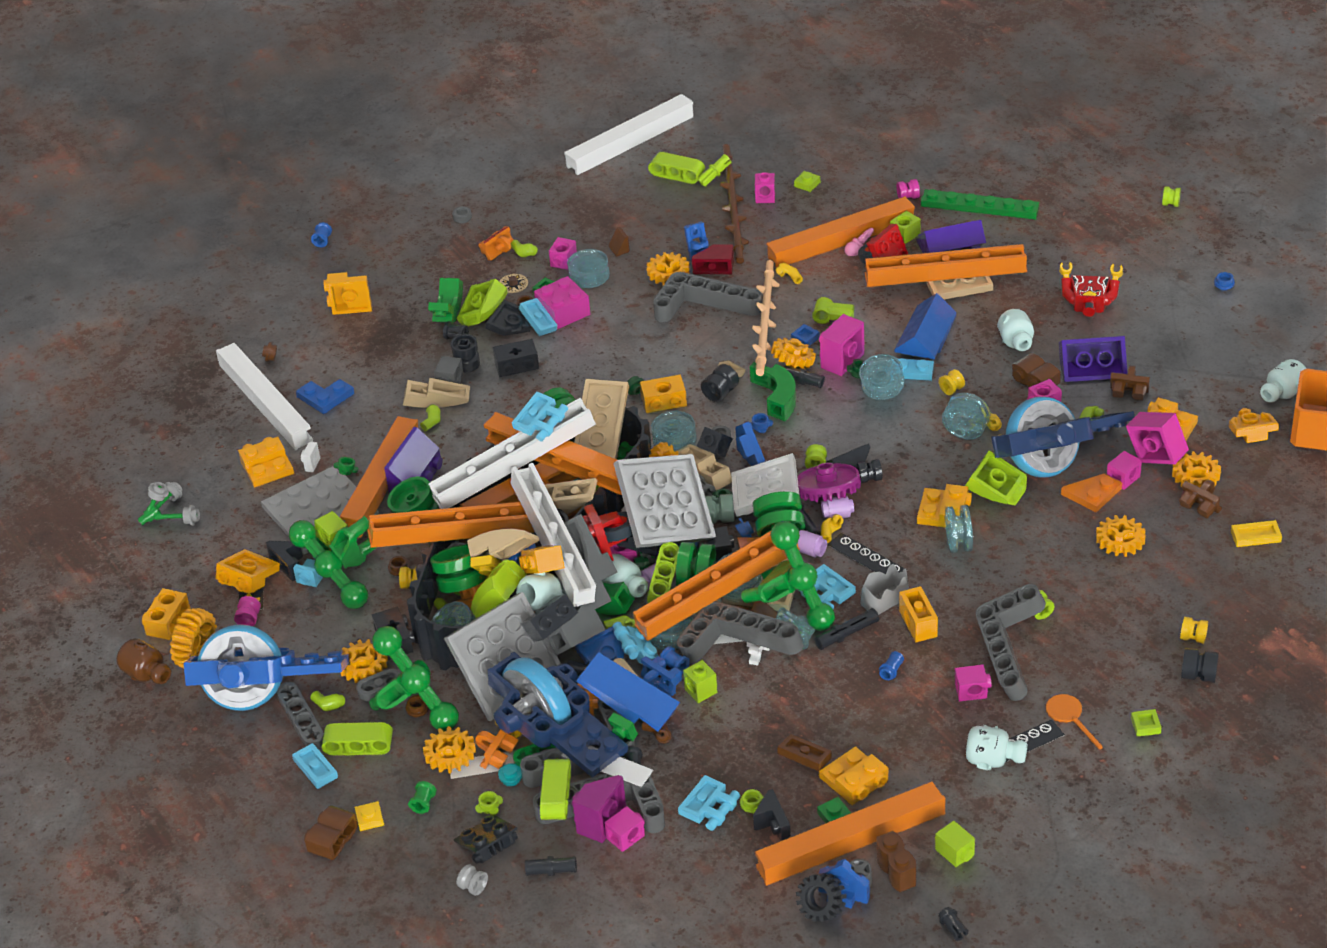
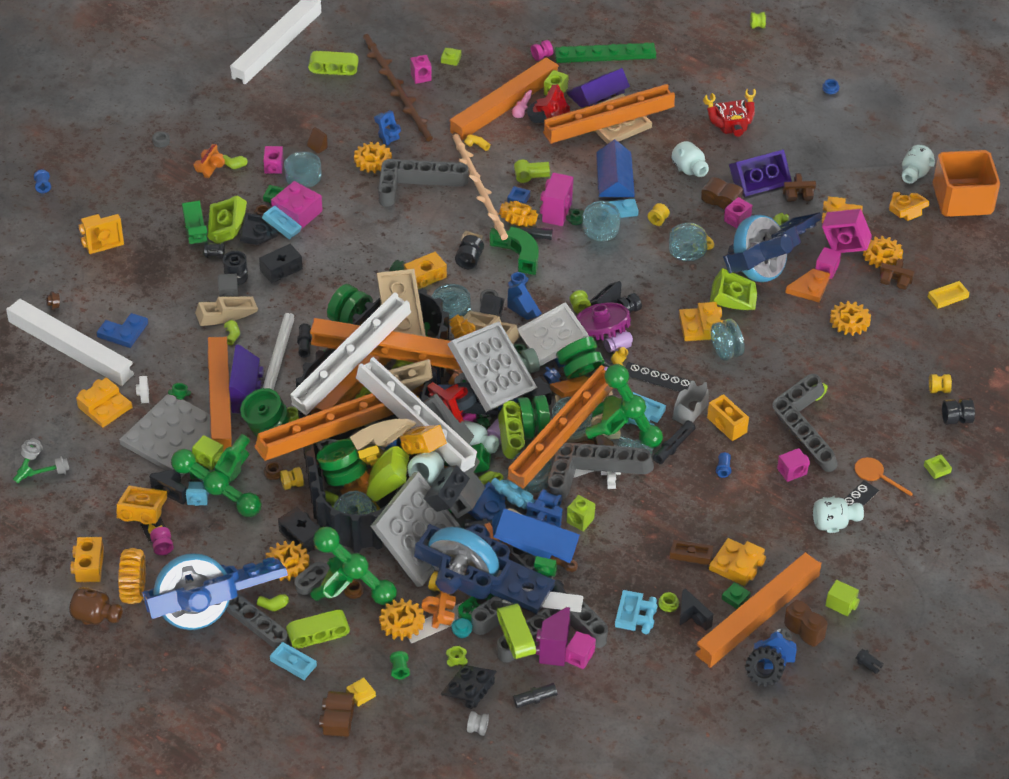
camera: 25 degrees left, 5 degrees up
piece [499,274,528,293] -> none
medium azure plate [512,392,568,442] -> none
dark red slope [692,244,734,275] -> none
lime axle [698,154,732,186] -> none
none -> white axle [263,313,294,390]

